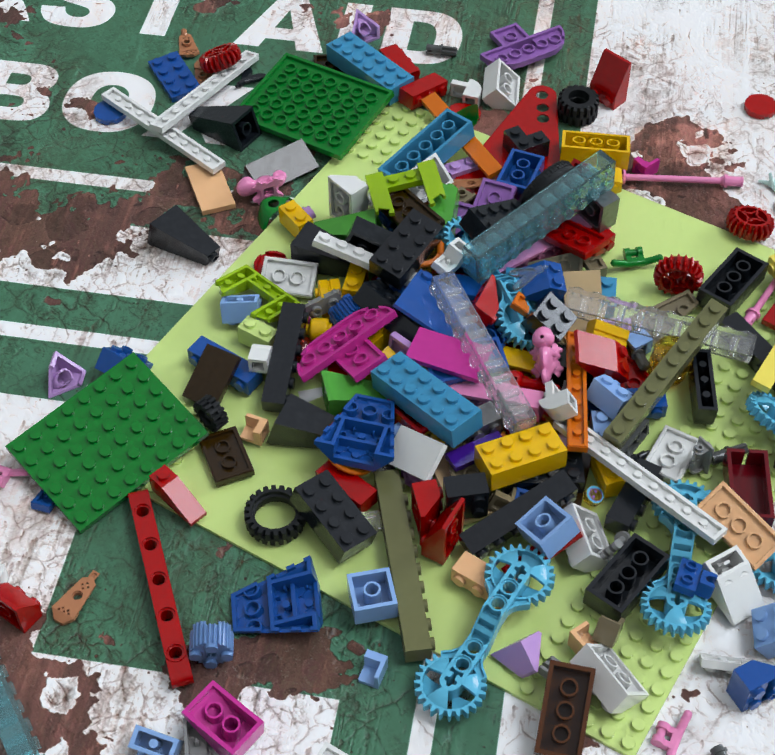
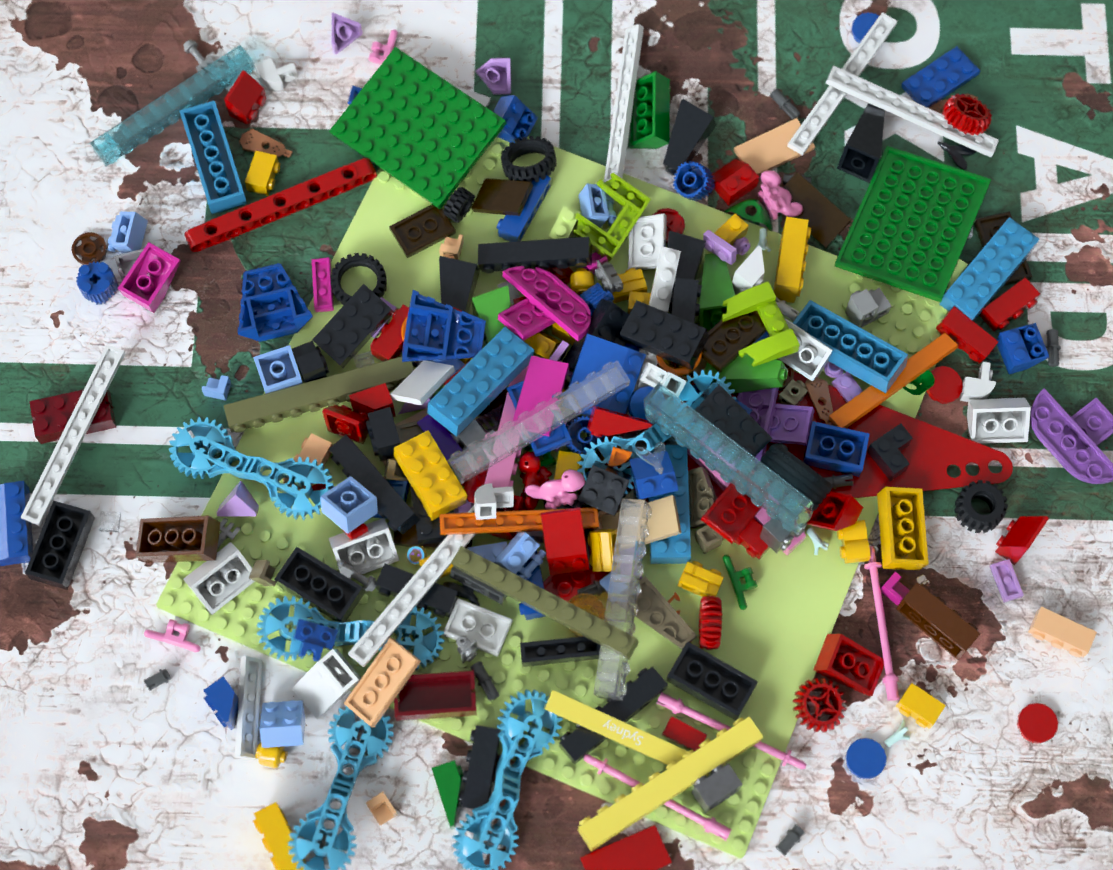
camera: 80 degrees right, 20 degrees up
slope [149,465,207,526] -> none
nougat piece [179,28,200,58] -> none
medium blue brick [189,621,234,669] -> none
white brick [248,344,273,374] -> none
lavender slope [352,8,380,43] -> none
light nougat panel [568,621,598,654] -> none
none -> dark azure brick [180,100,247,214]
none -> yellow brick [245,151,280,195]
none -> black brick [292,341,329,383]
none -> dark pink tile [311,257,334,313]
none -> black tyre [501,136,557,183]
none -> white plate [604,24,644,182]
none -> green slope [628,71,670,149]
none -> blue brick [673,162,715,201]
none -> yellow brick [678,561,724,597]
none -> lavender plate [703,230,737,265]
none -> red slope [712,159,759,206]
none -> light aqua bar [753,228,771,252]
none -> dark grey axle [770,88,800,119]
none -> yellow brick [773,216,811,303]
none -> red slope [813,634,884,696]
none -> light grey brick [845,288,891,328]
none -> reddish brown brick [896,582,981,660]
none -> yellow brick [896,683,946,729]
none -> lavender plate [990,559,1024,603]
none -> blue slope [996,323,1049,374]
none -> light nougat brick [1028,606,1097,657]

